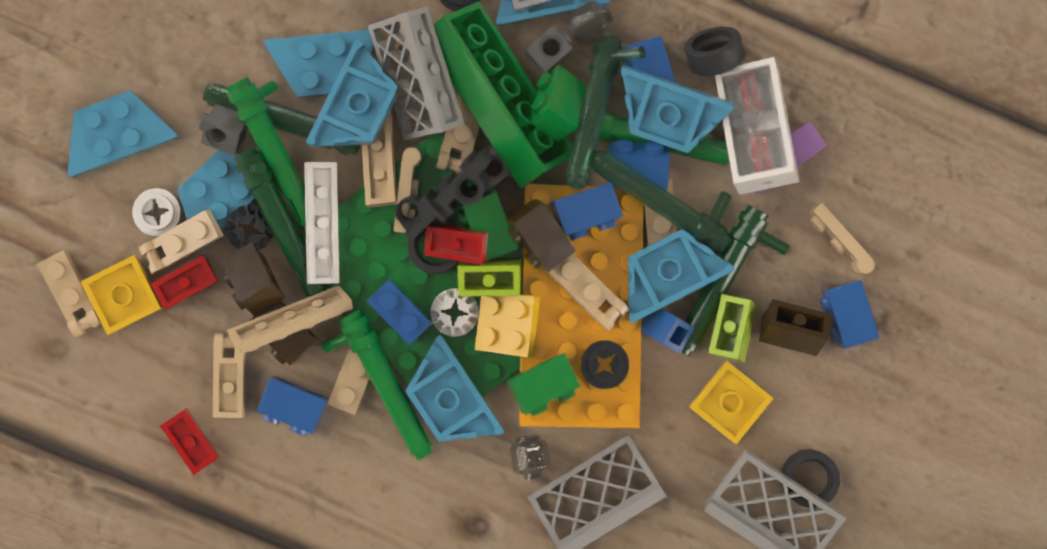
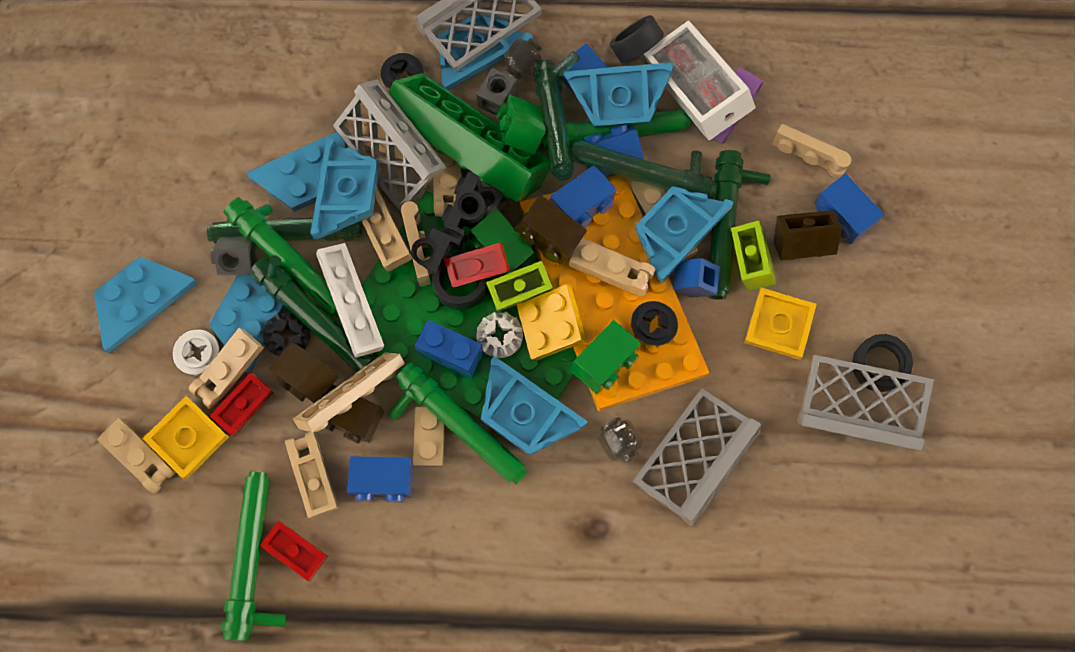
camera: 20 degrees left, 15 degrees down
none -> green cylinder [221,472,287,641]

